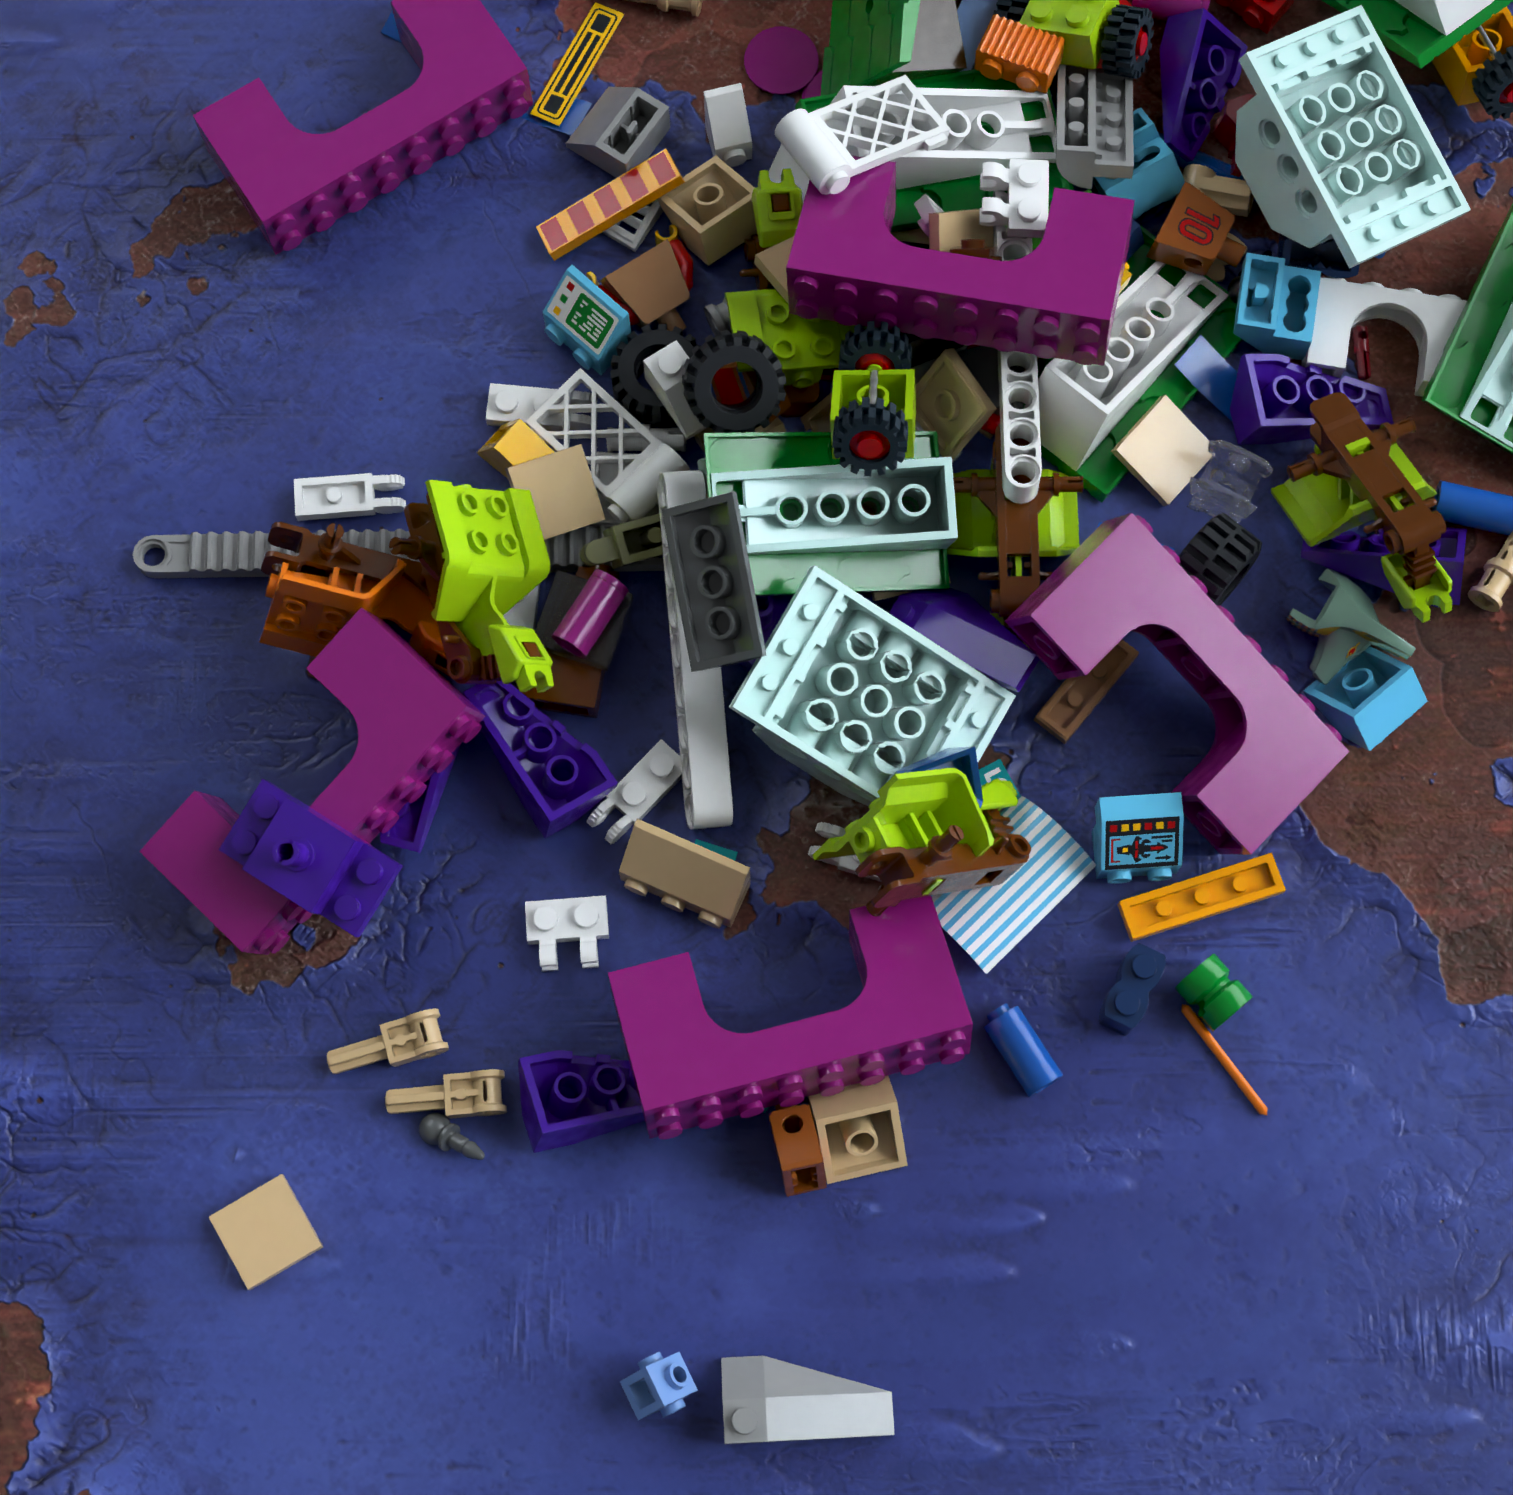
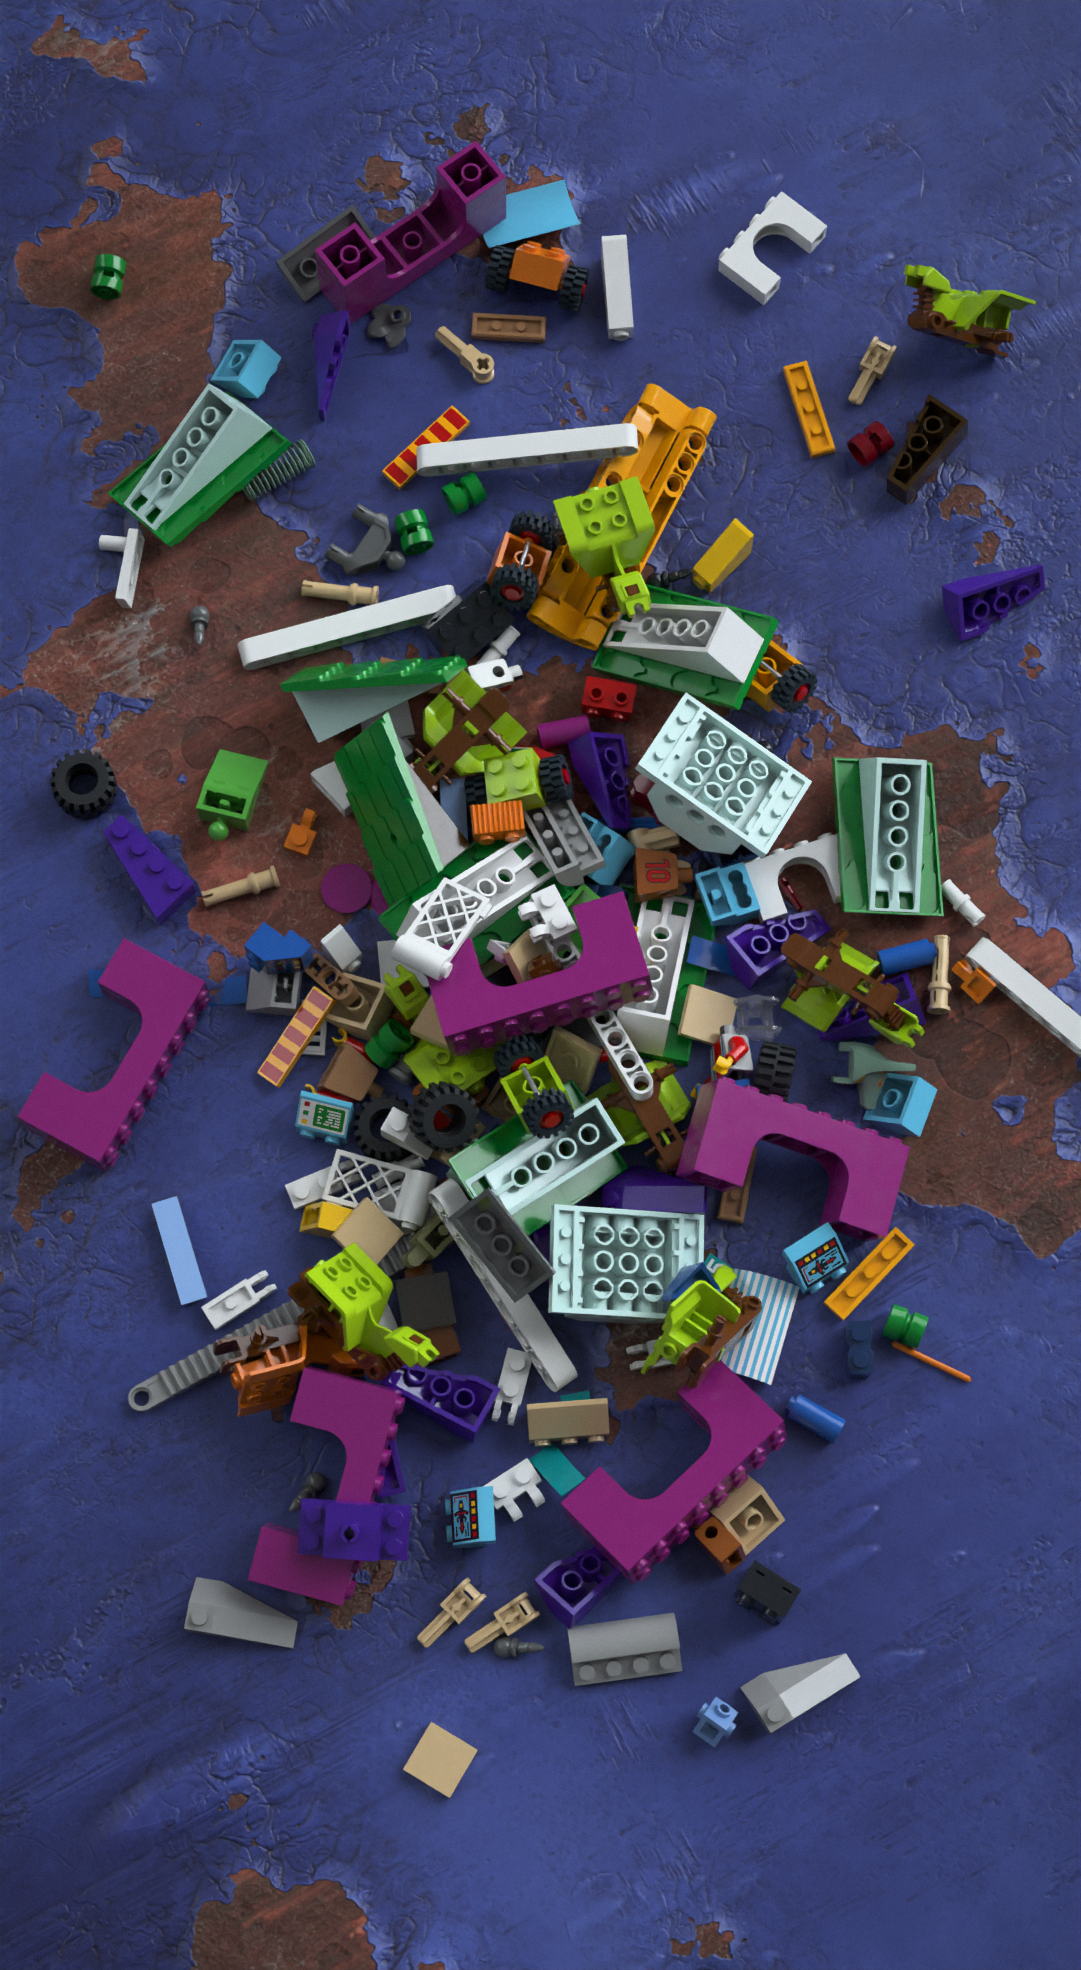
camera: 30 degrees left, 0 degrees up
sticker [530,2,624,126] -> none
magenta pin [551,569,629,658] -> none
none -> light blue slope [152,1196,207,1305]
none -> light grey wedge [184,1577,298,1649]
none -> blue piece [244,922,314,975]
none -> dark grey bar [289,1472,327,1512]
none -> medium nougat beam [305,953,359,1006]
none -> green wheel [365,1019,414,1069]
none -> medium azure piece [445,1486,496,1548]
none -> teal sticker [529,1442,586,1496]
none -> light grey brick [567,1613,682,1686]
none -> torso [690,1025,753,1100]
none -> black piece [733,1560,801,1625]

